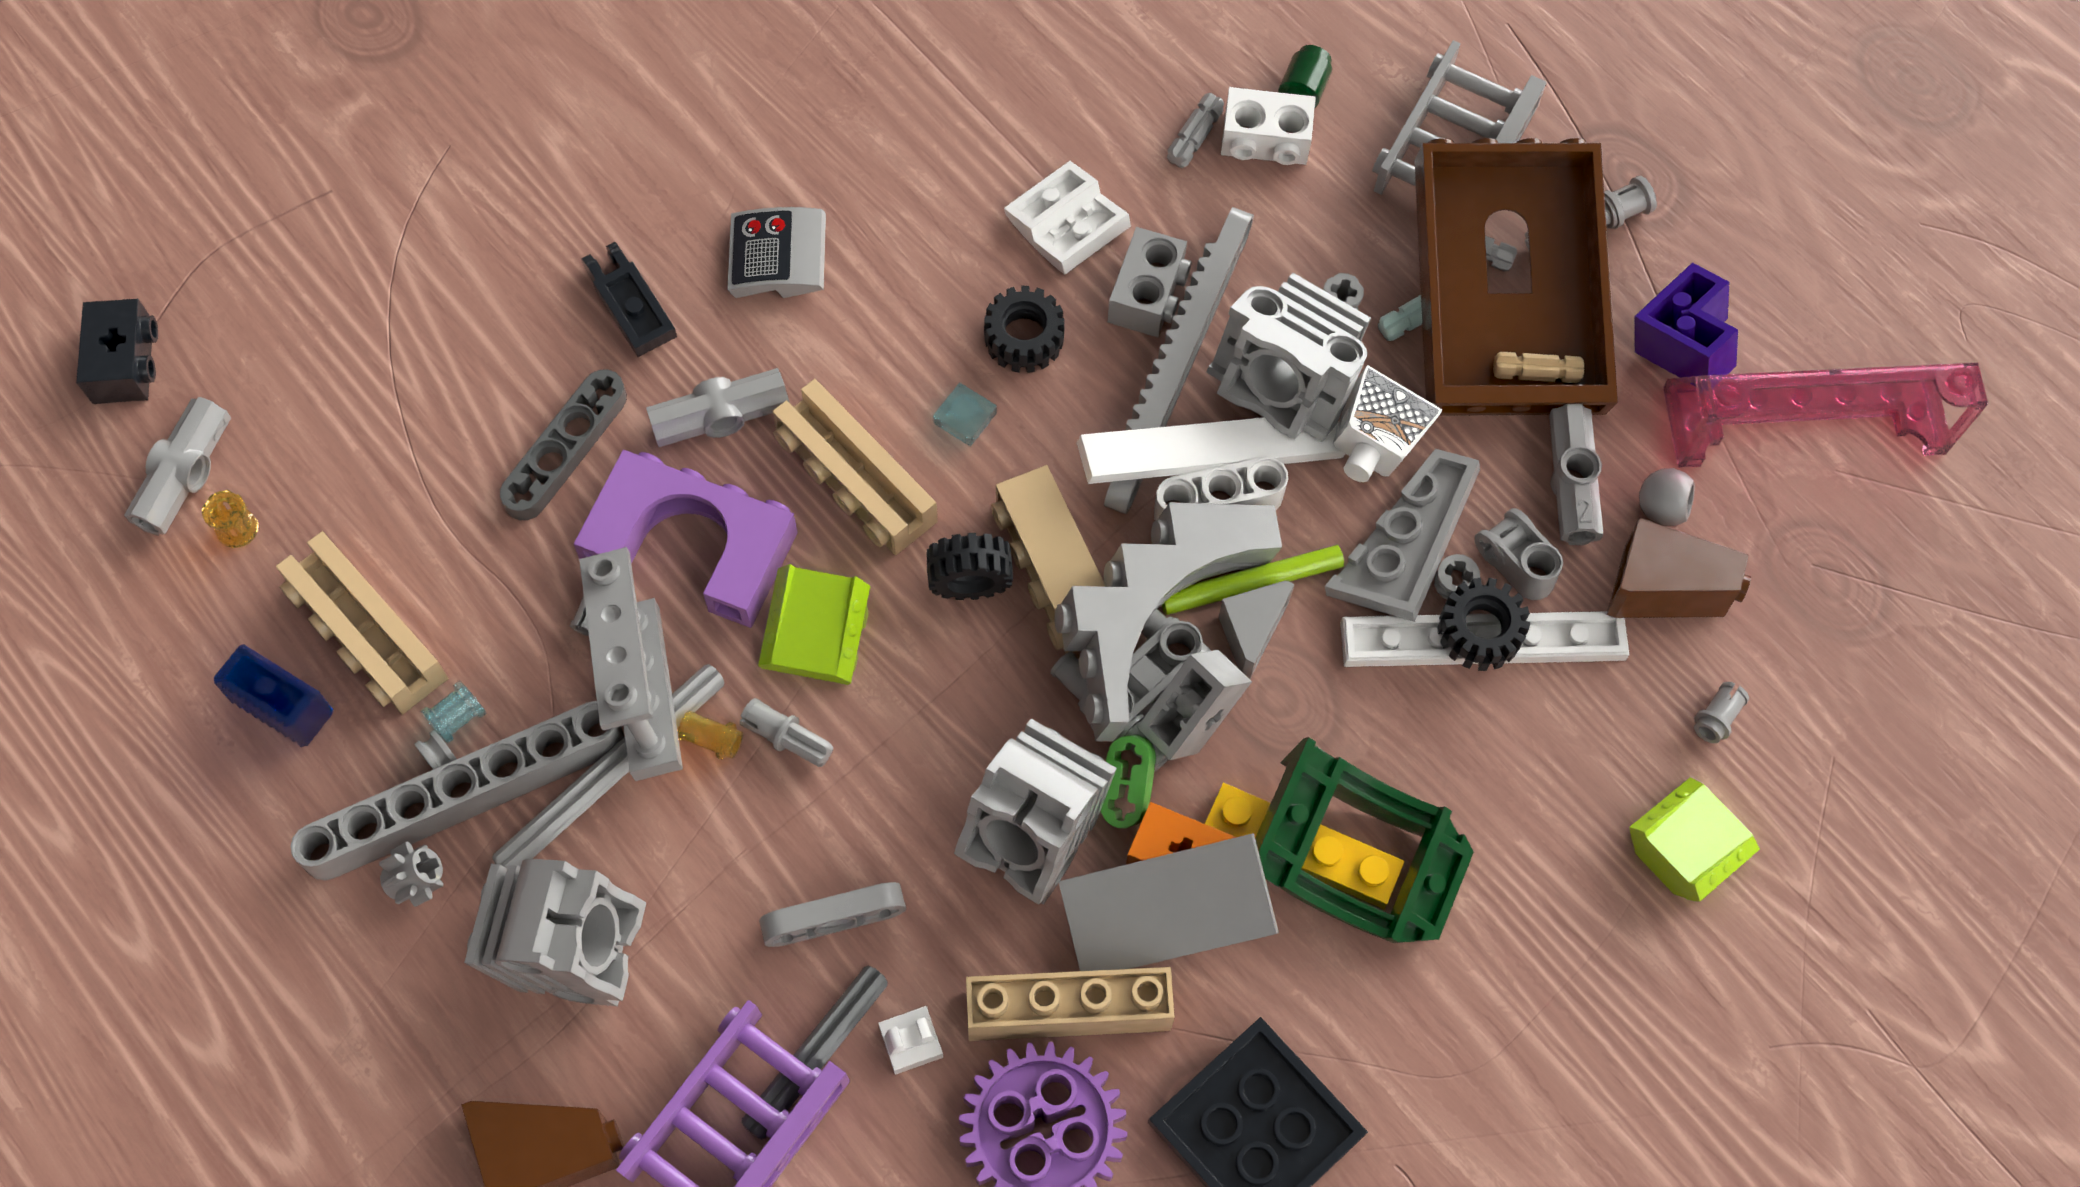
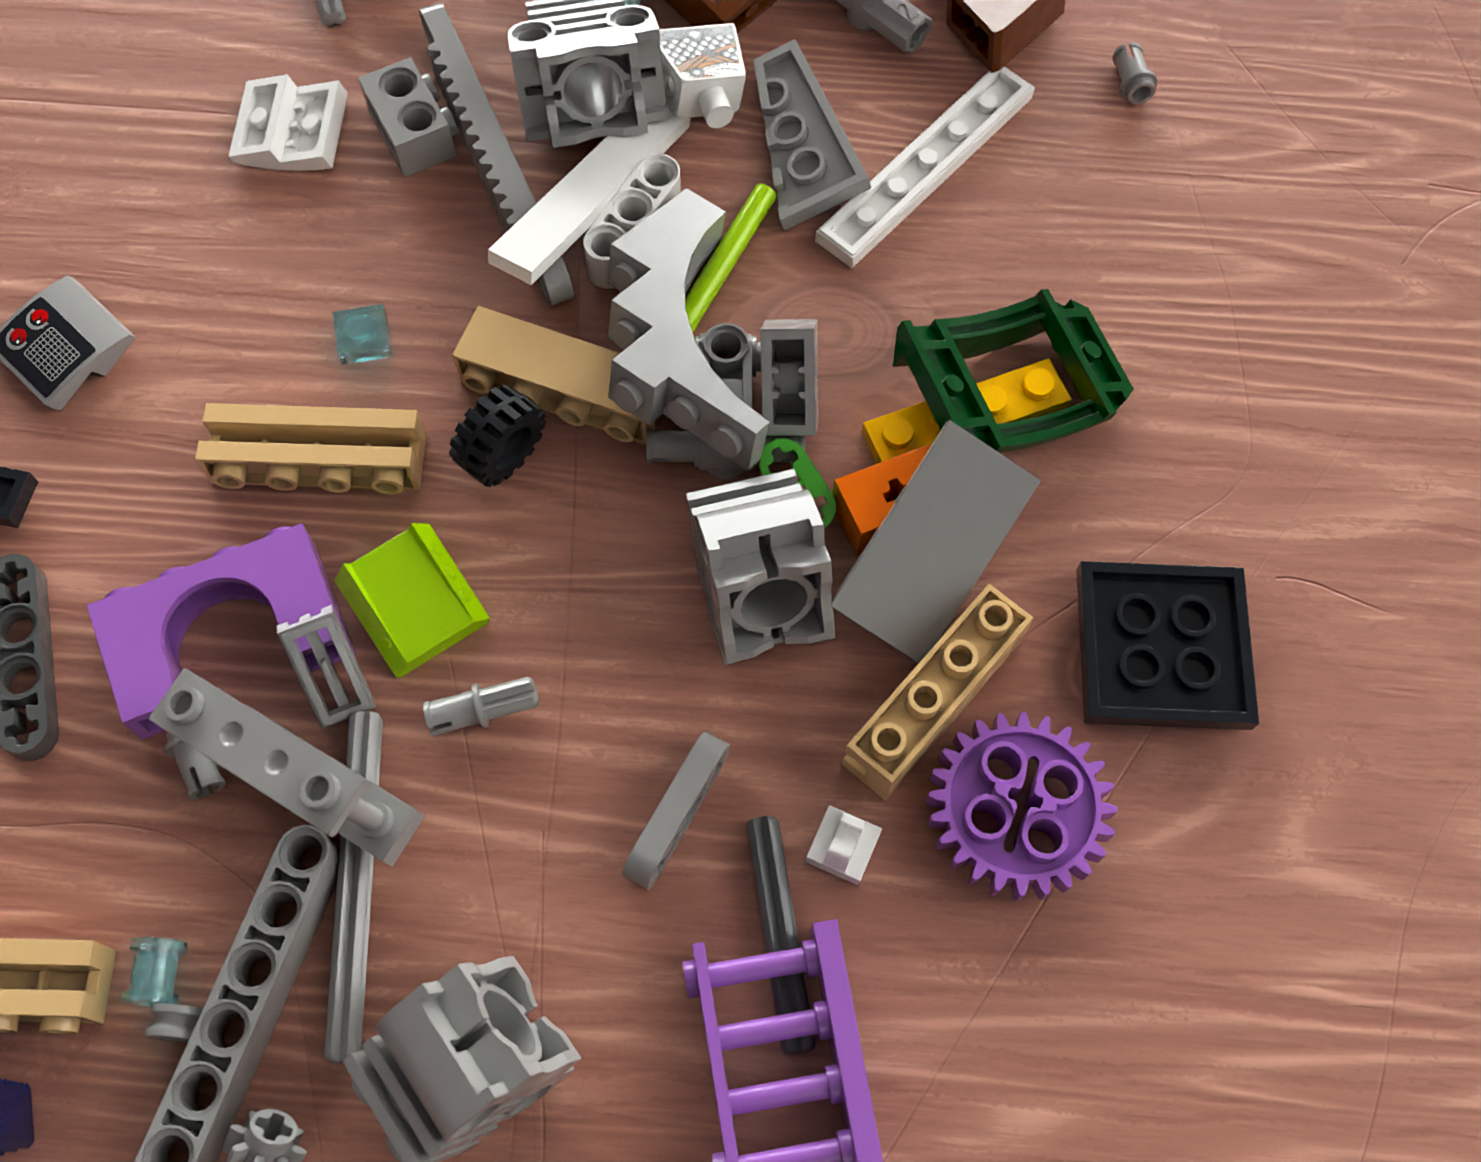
camera: 45 degrees left, 0 degrees up
light grey piece [646,368,790,447] -> none
clear yellow pin [678,710,743,760] -> none
black tyre [984,286,1065,373] -> none
light grey slope [1219,580,1294,679] -> none
light grey bush [1434,554,1480,599] -> none
black tyre [1437,577,1530,671] -> none
light grey piece [1474,508,1563,600] -> none
slope [1629,777,1760,902] -> none
none -> light grey tile [277,605,376,729]

